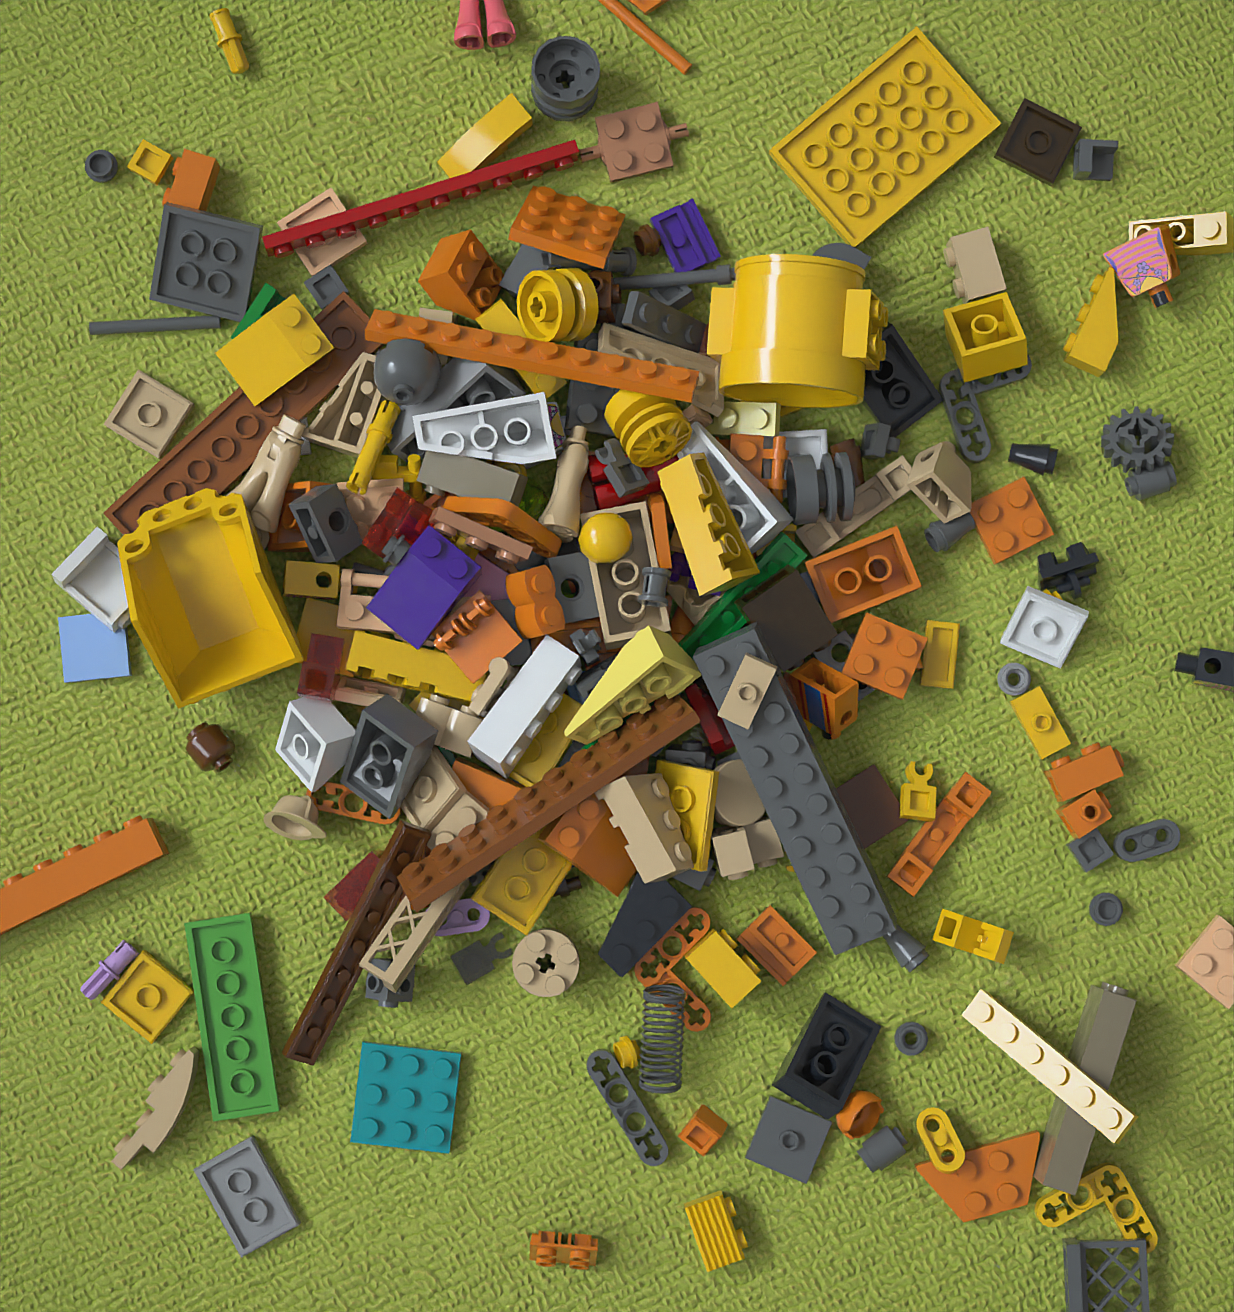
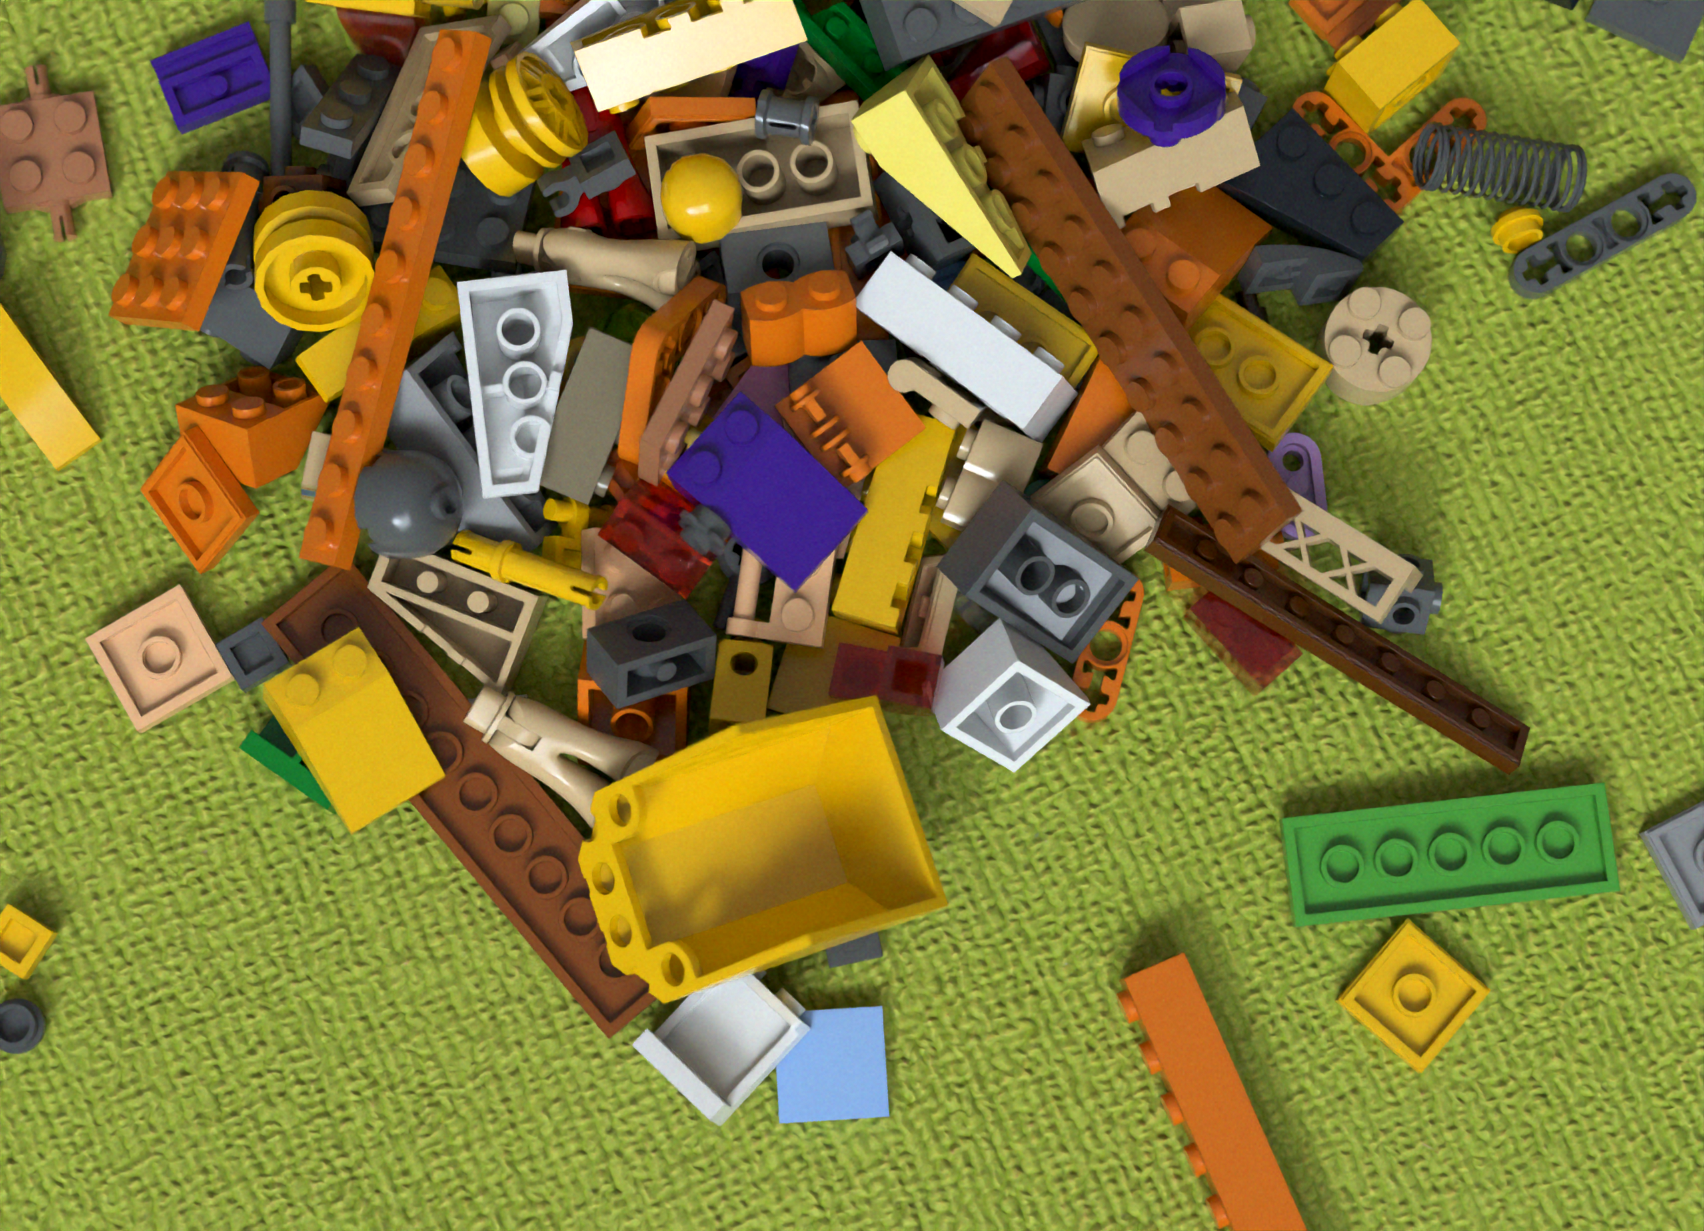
camera: 90 degrees left, 5 degrees down
lavender axle [80,939,139,1000] -> none
dark grey bar [89,315,221,335] -> none
tan tile [103,370,195,460] -> none
tan slope [111,1046,200,1170] -> none
dark grey plate [149,202,263,322] -> none
orange brick [162,149,221,211] -> none
reddish brown head [186,722,235,772] -> none
red plate [262,140,579,258] -> none
tan piece [263,795,326,840] -> none
teal plate [350,1041,462,1154] -> none
clear smoke plate [450,931,514,985] -> none
reddish brown plate [633,224,661,257] -> none
orange slope [678,1105,728,1157] -> none
none -> orange plate [140,426,260,574]
none -> dark purple plate [1117,45,1226,147]
none -> dark grey slope [1237,245,1364,306]

